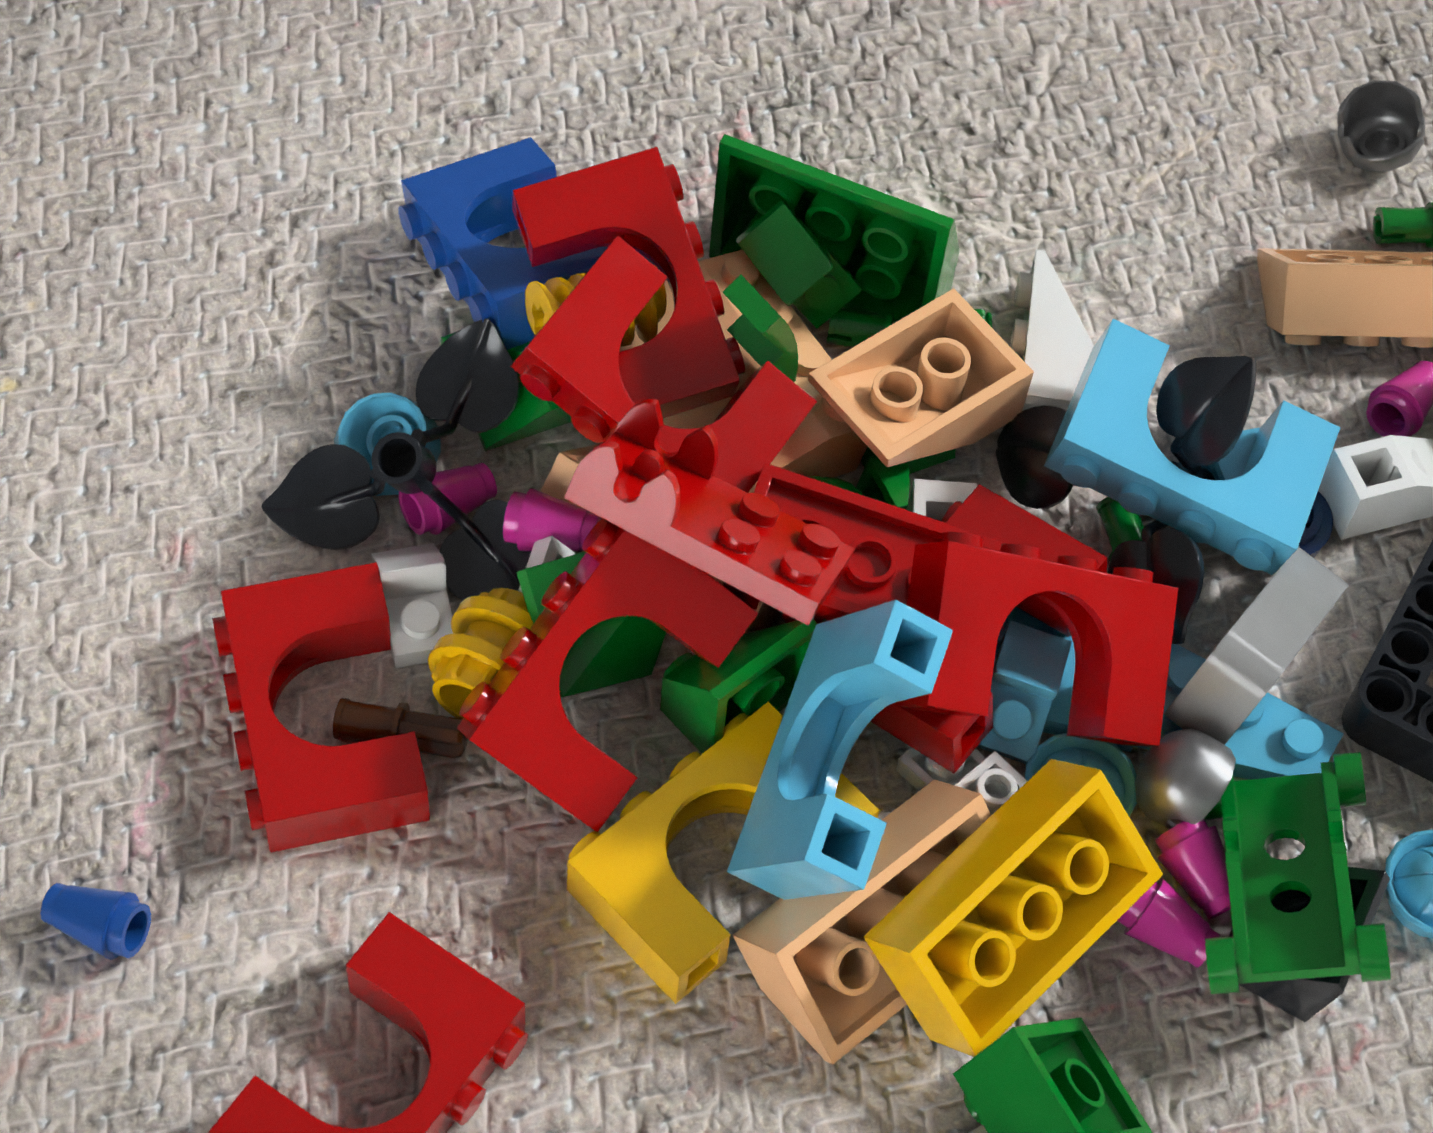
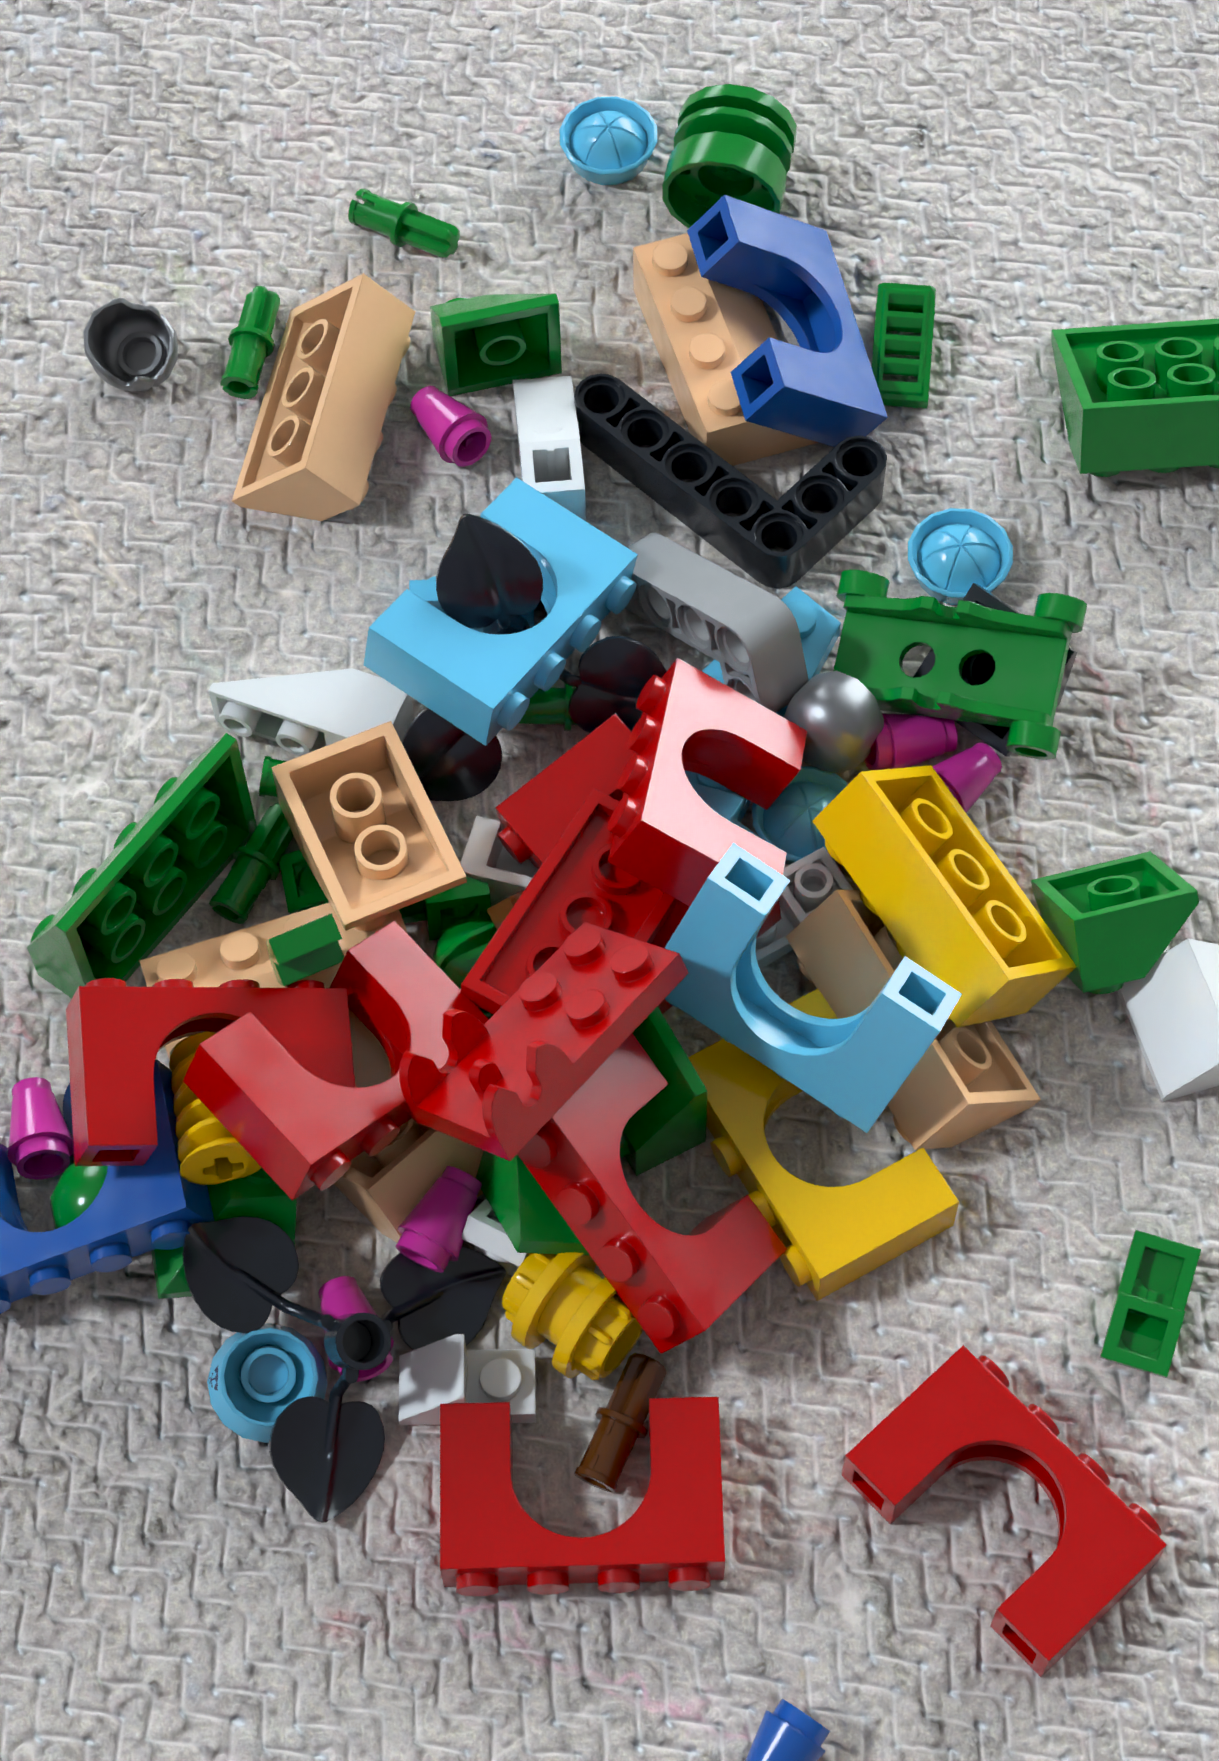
camera: 70 degrees left, 5 degrees up
green slope [736,199,863,329] -> none

